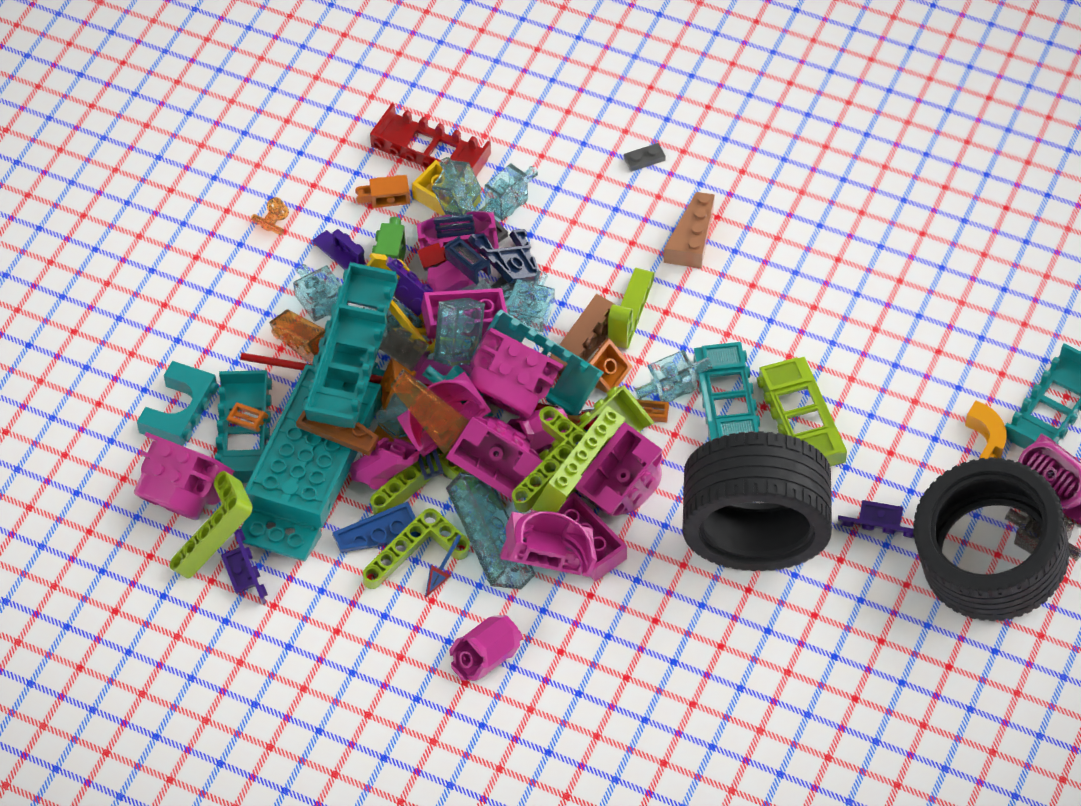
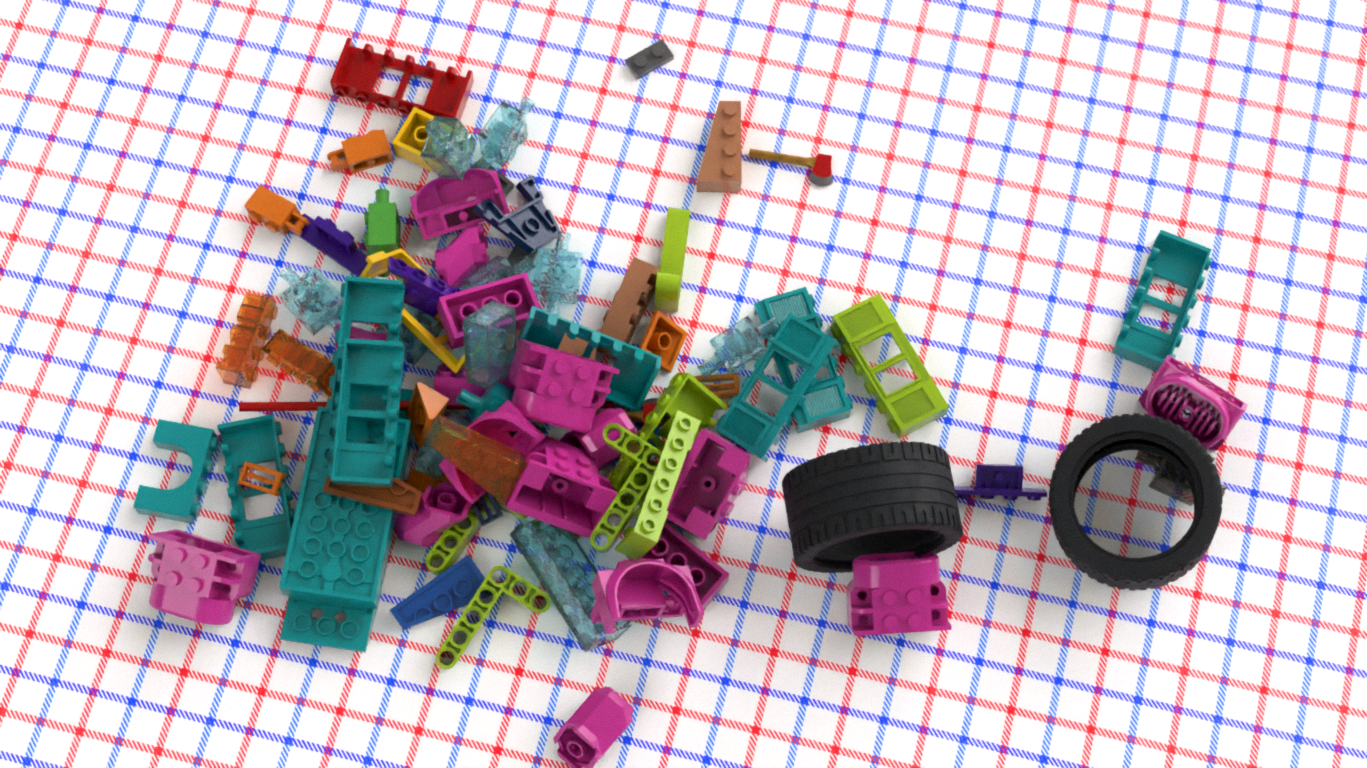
camera: 15 degrees left, 15 degrees up
lime beam [169,471,253,579] -> none
dark purple bracket [221,529,268,604] -> none
clear orange piece [251,197,289,236] -> none
clear smoke brick [378,327,431,371] -> none
red brick [417,242,446,272] -> none
blue piece [425,535,461,597] -> none
dark blue tile [434,214,476,238] -> none
dark blue window [444,236,491,285] -> none
light orange arch [965,400,1007,459] -> none
none -> clear orange wedge [215,292,278,389]
none -> orange brick [244,185,310,236]
none -> teal window [715,313,840,463]
none -> piece [749,148,833,186]
none -> dark pink brick [846,552,952,636]

